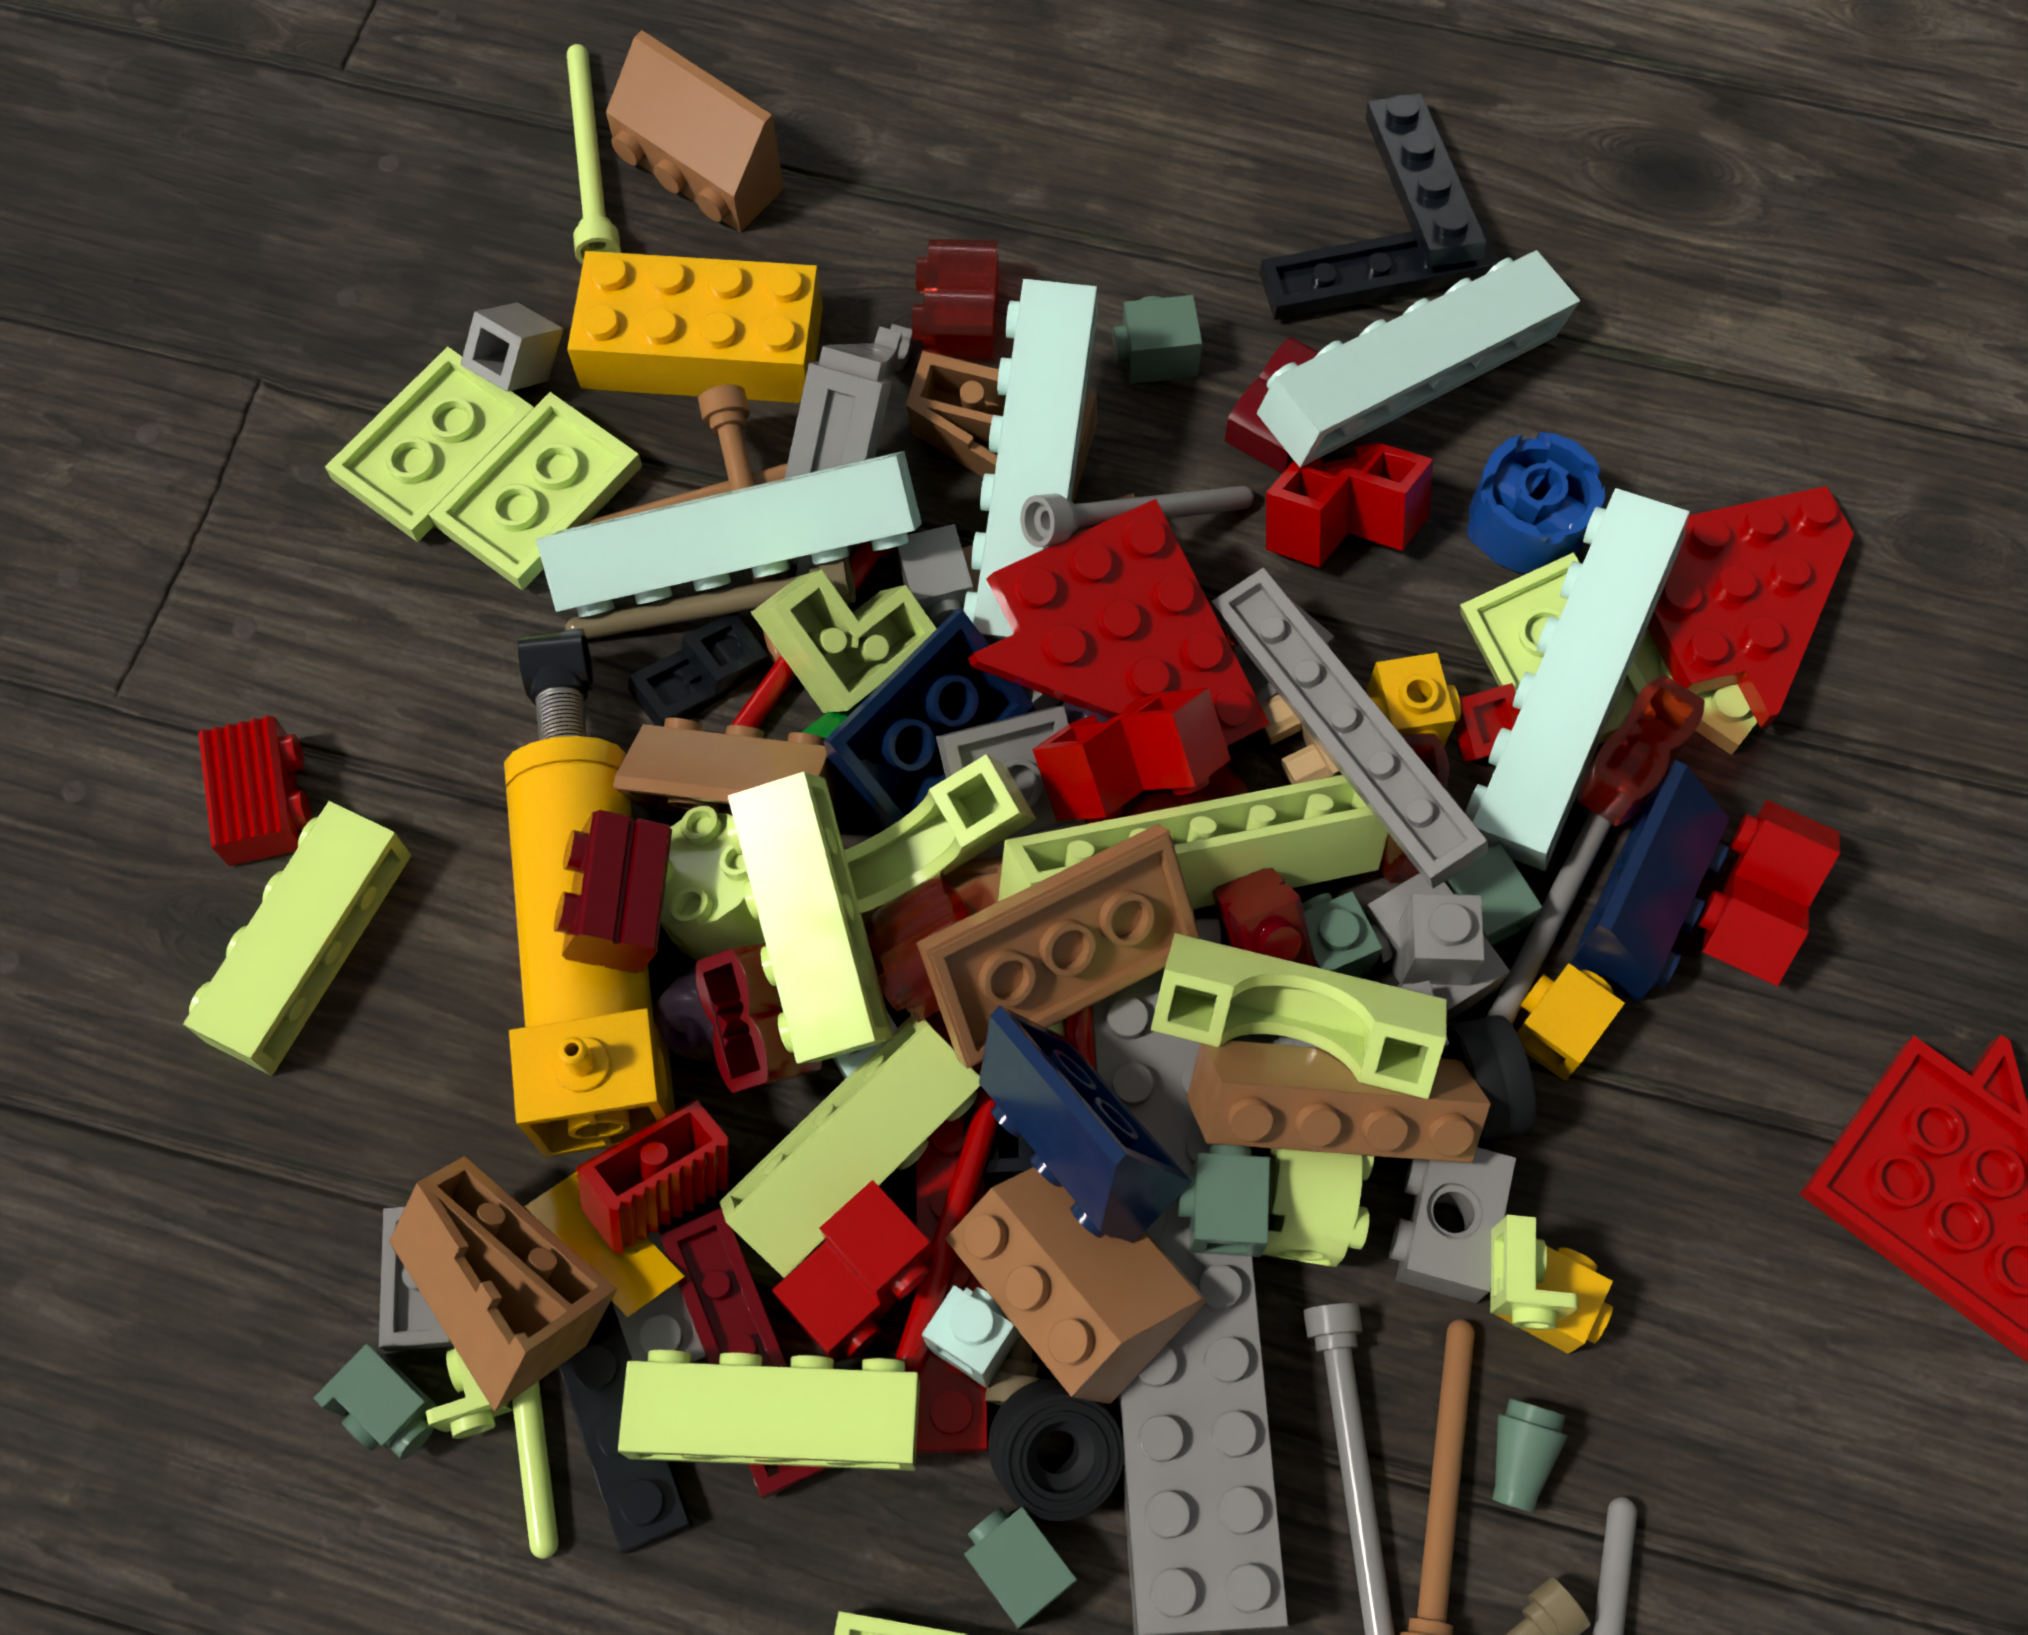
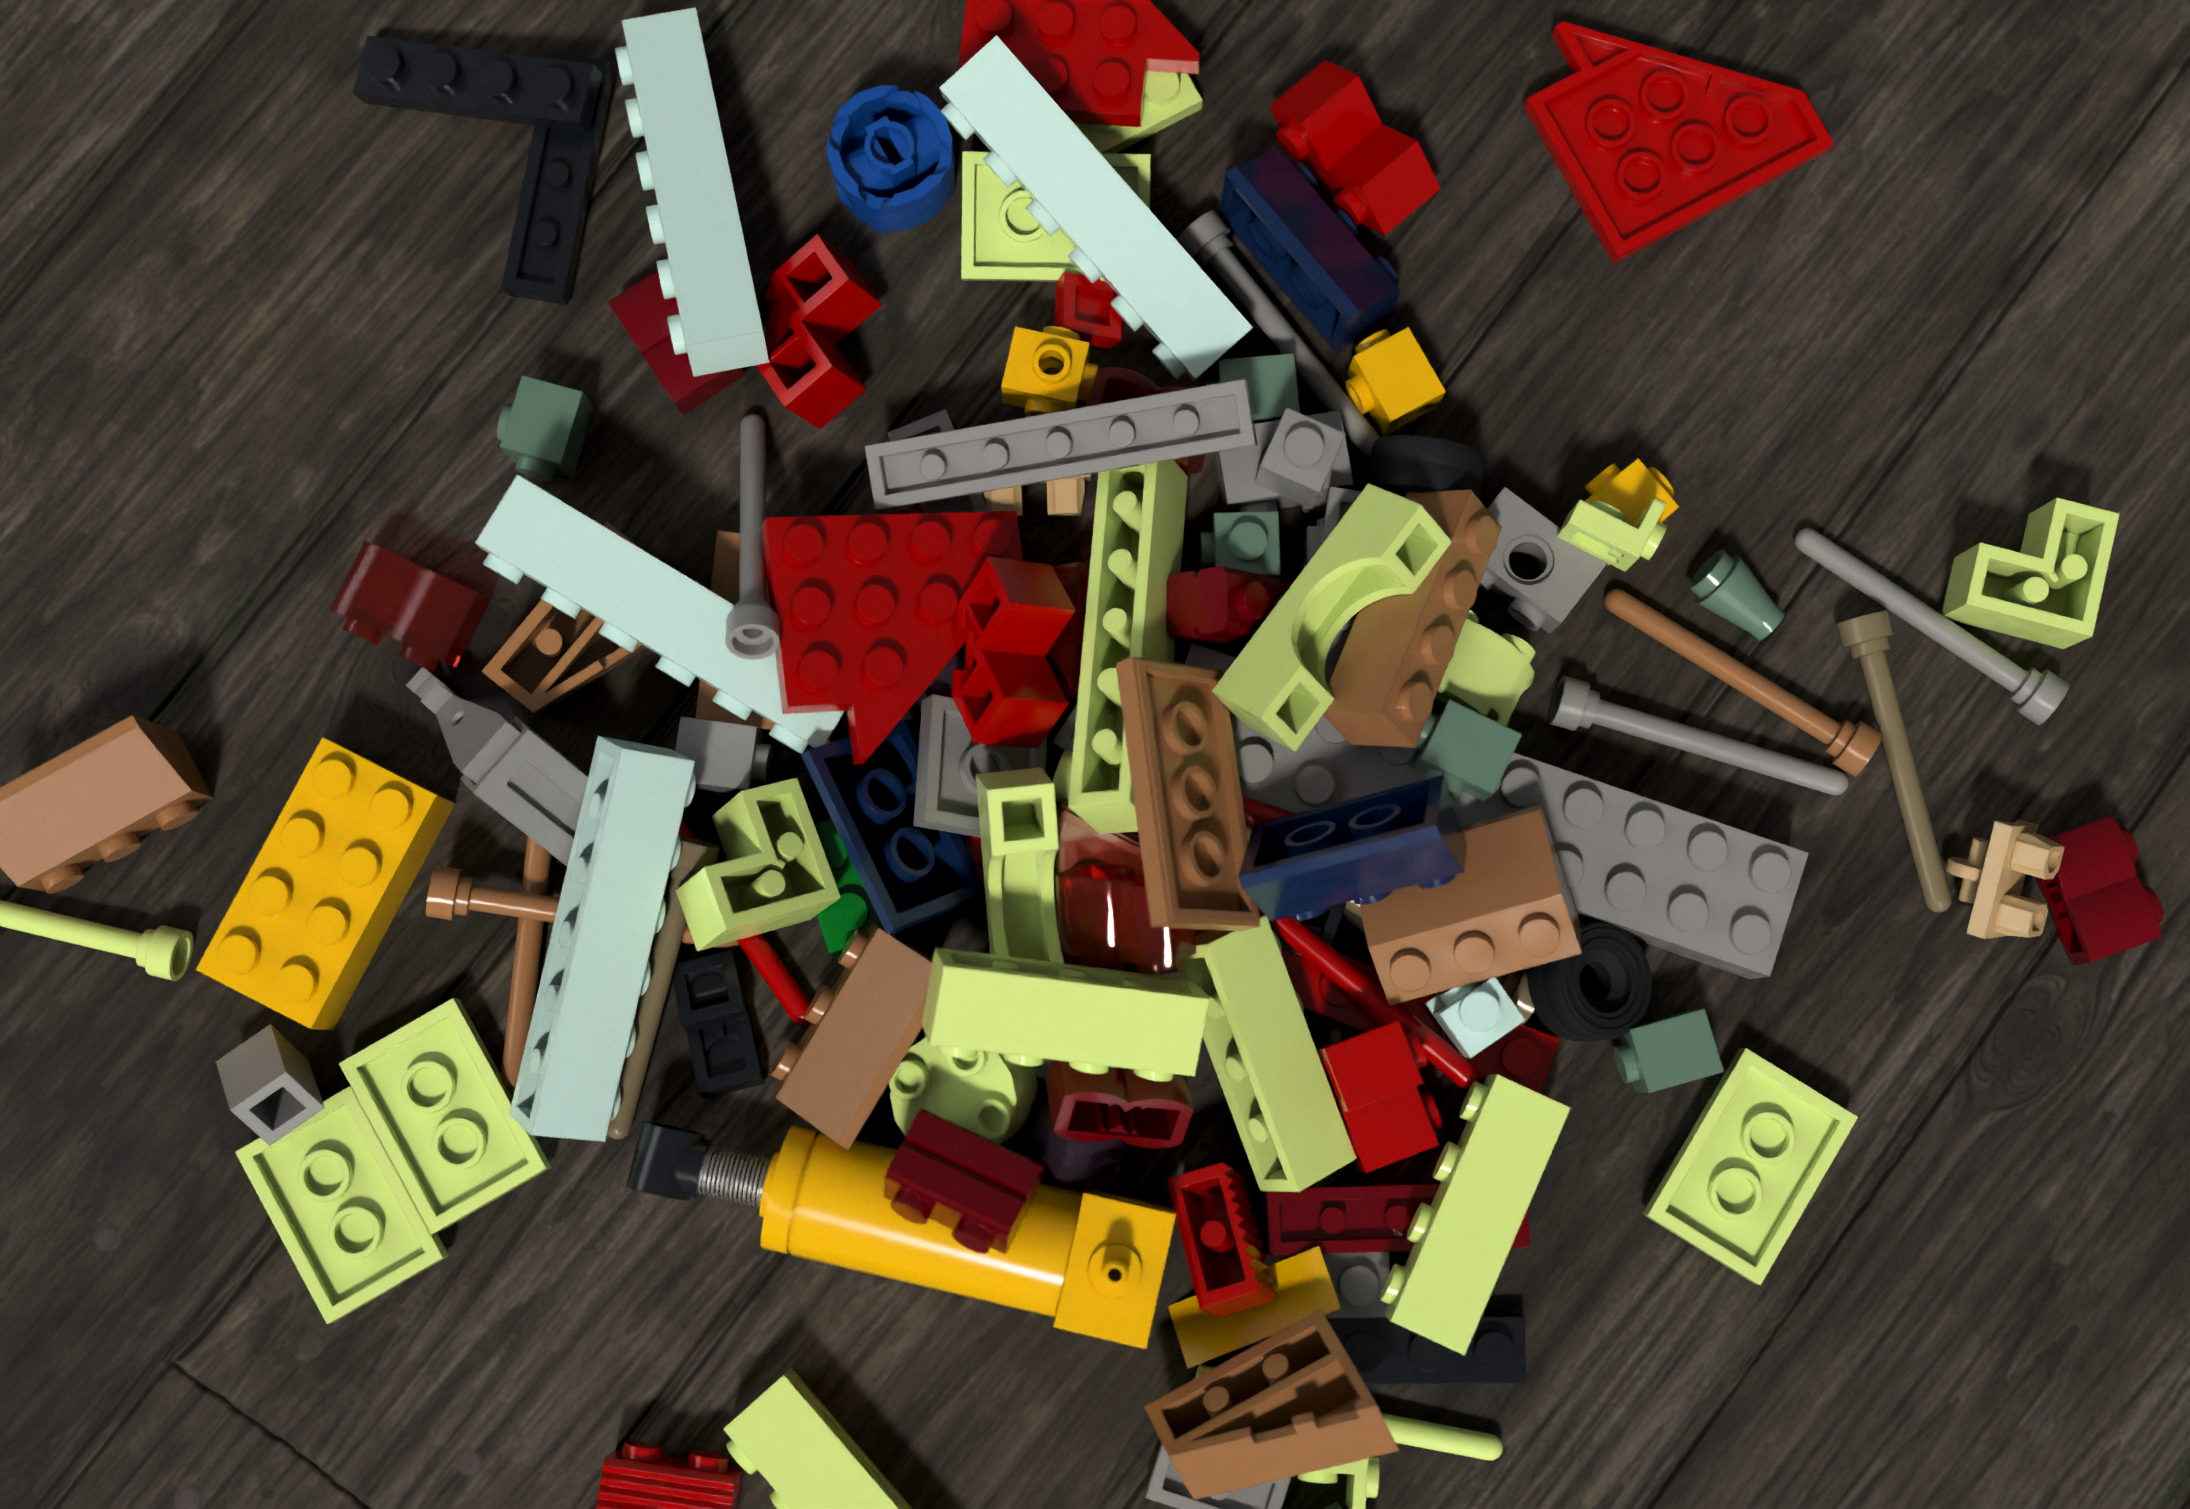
camera: 70 degrees left, 15 degrees up
clear red brick [1578,675,1705,826] -> none

